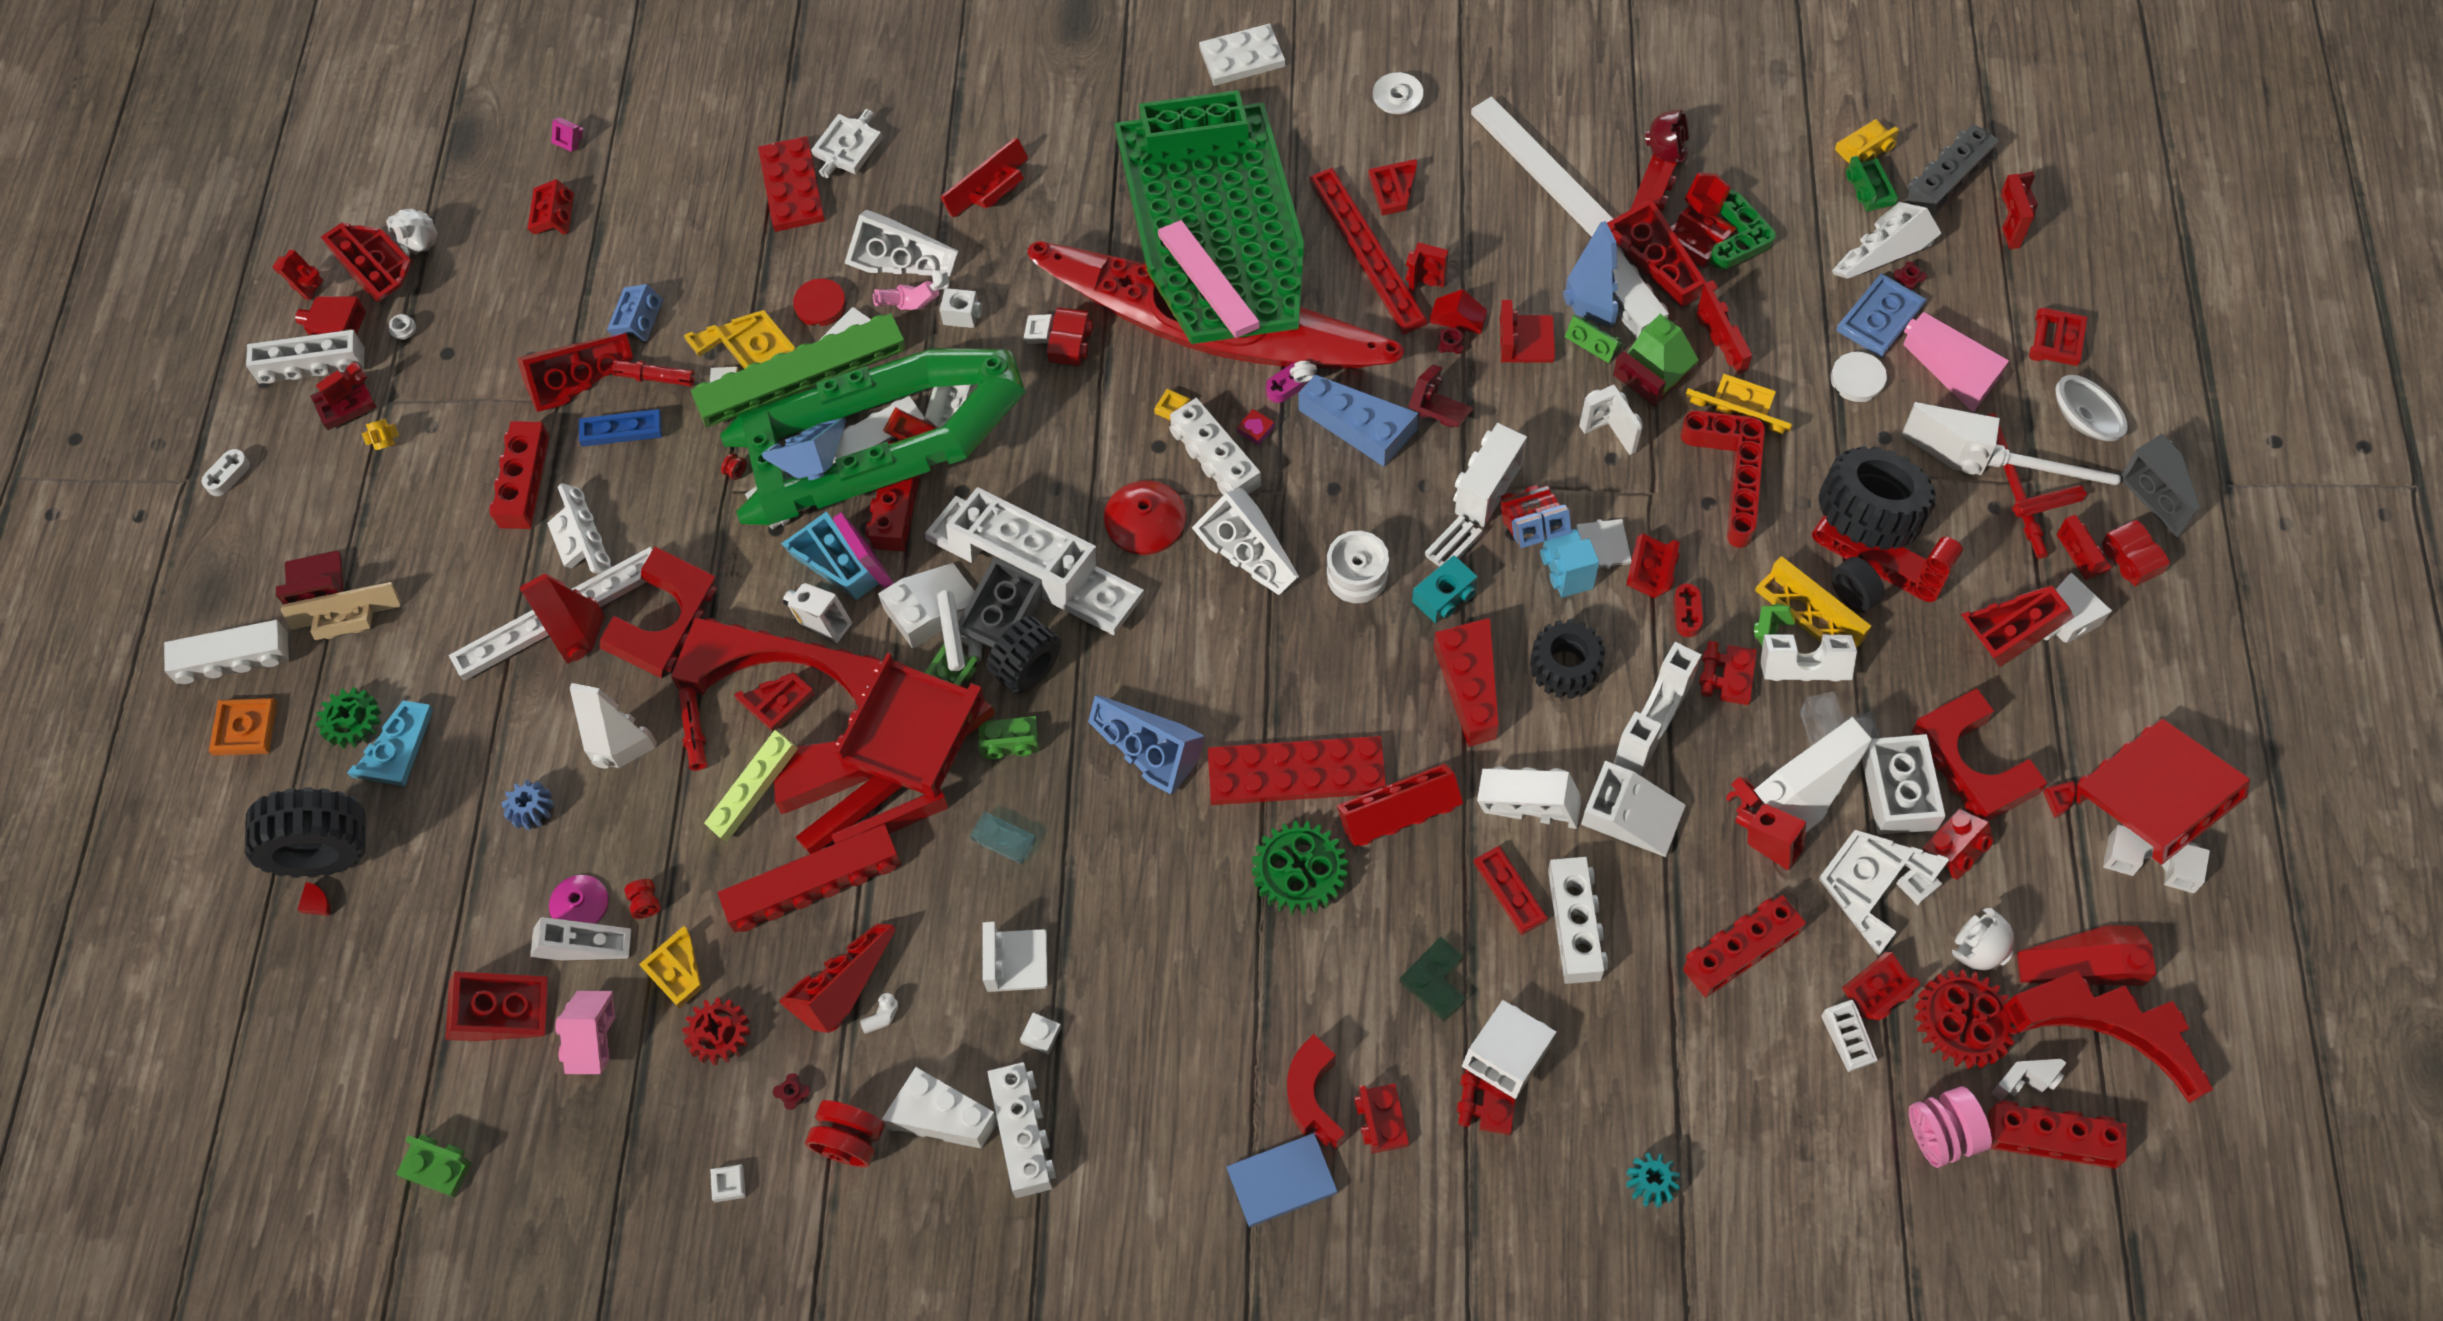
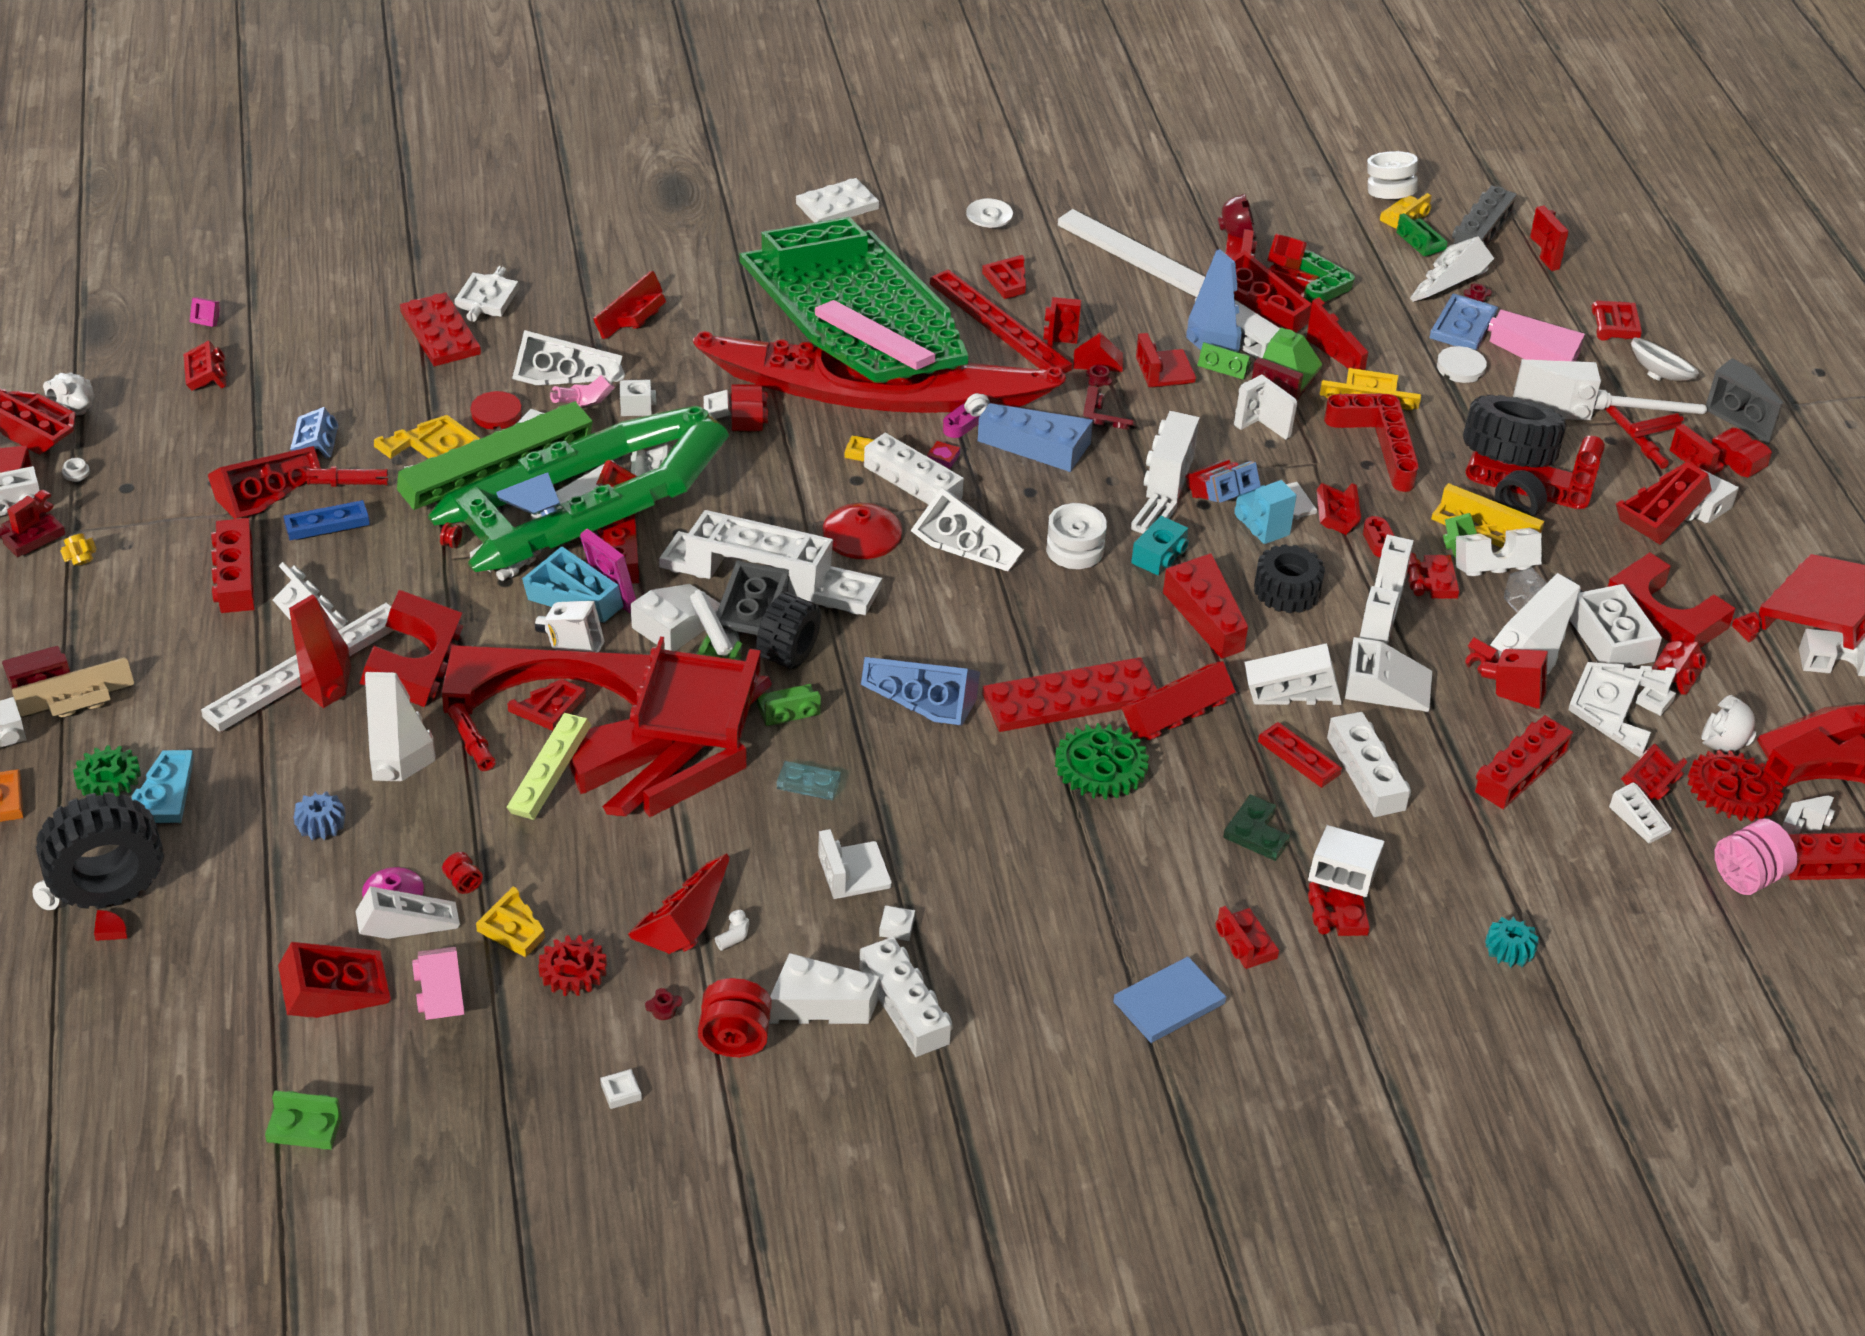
camera: 20 degrees left, 20 degrees down
red brick [717,824,901,933] -> none
red arch [1287,1034,1345,1150] -> none
none -> white wheel [1367,151,1418,199]

